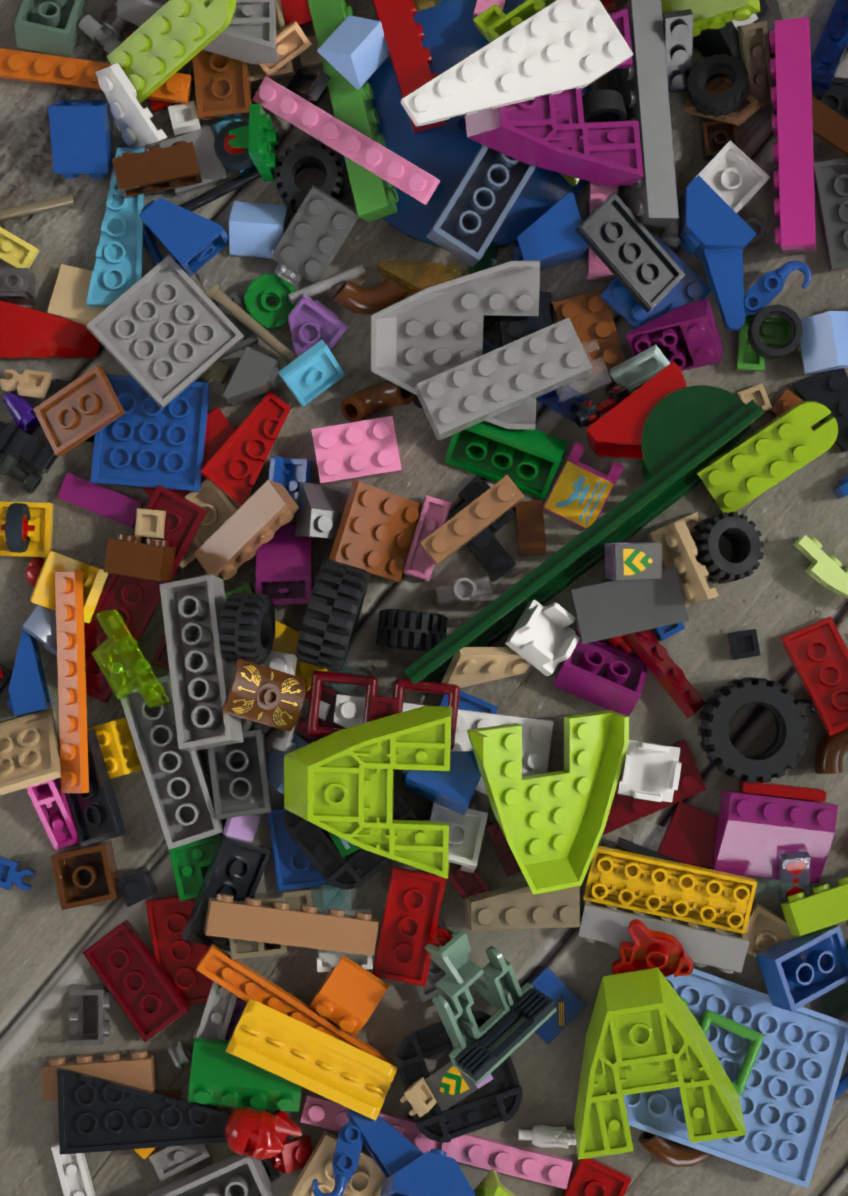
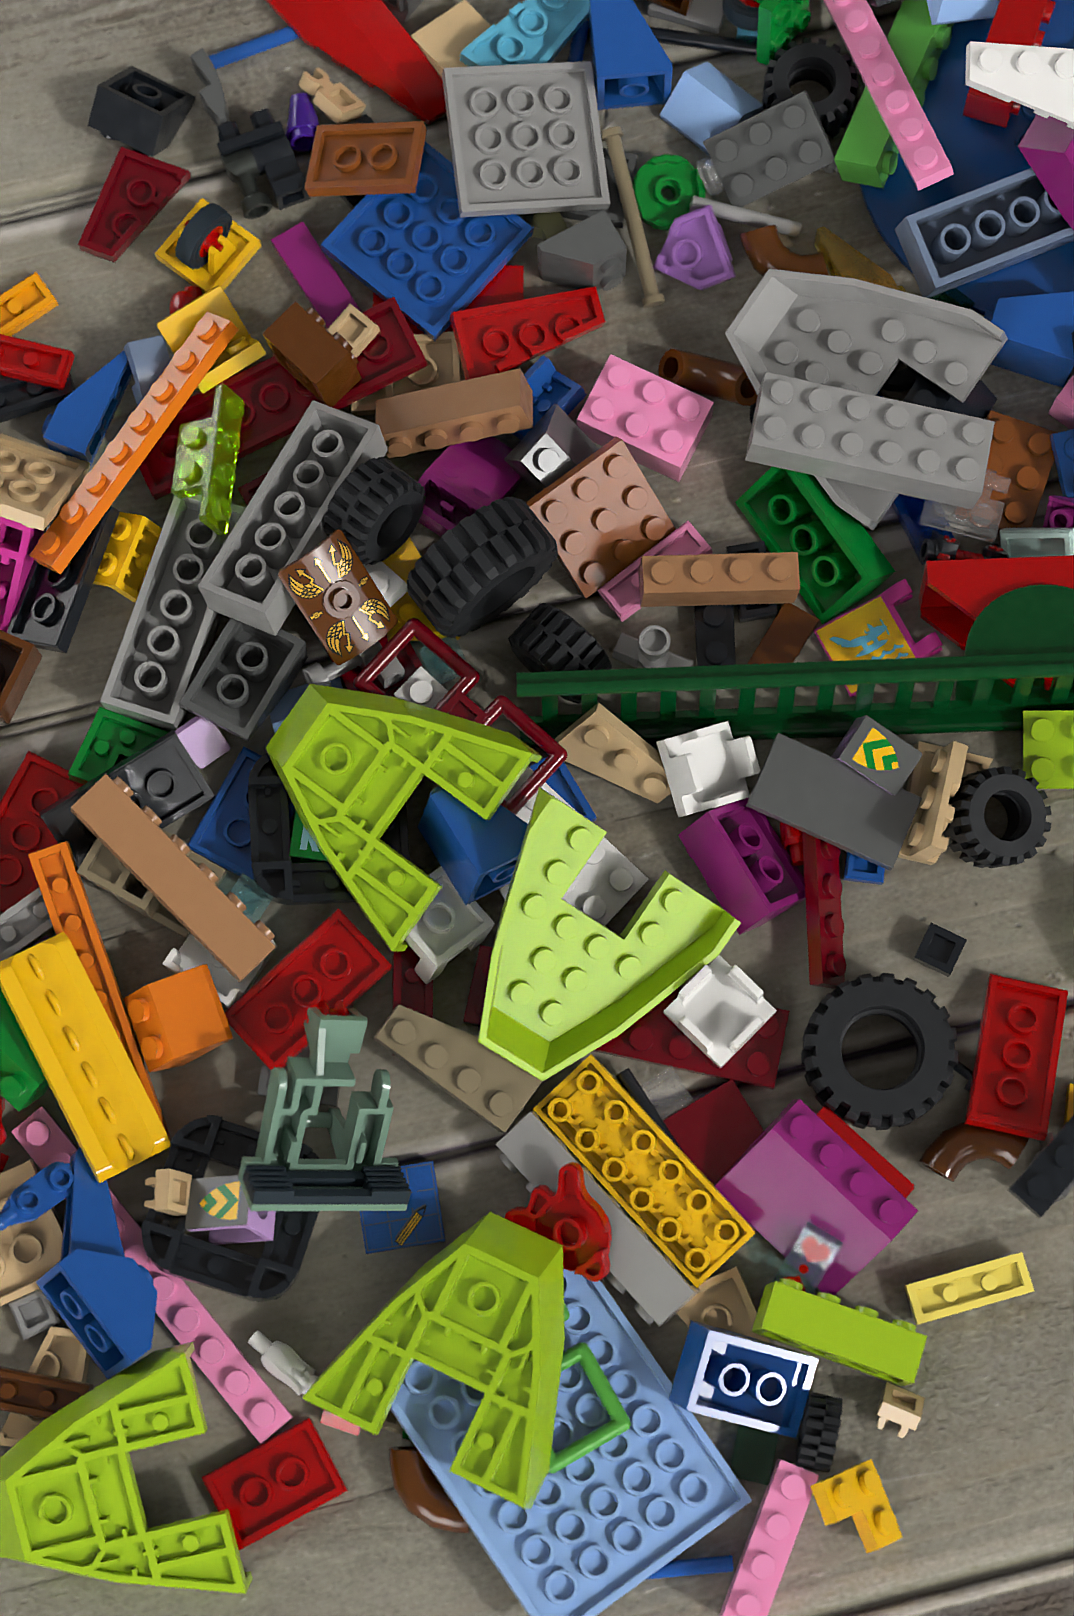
camera: 40 degrees right, 10 degrees down
black brick [116,866,158,907] -> none
medium azure tile [278,340,345,407] -> none

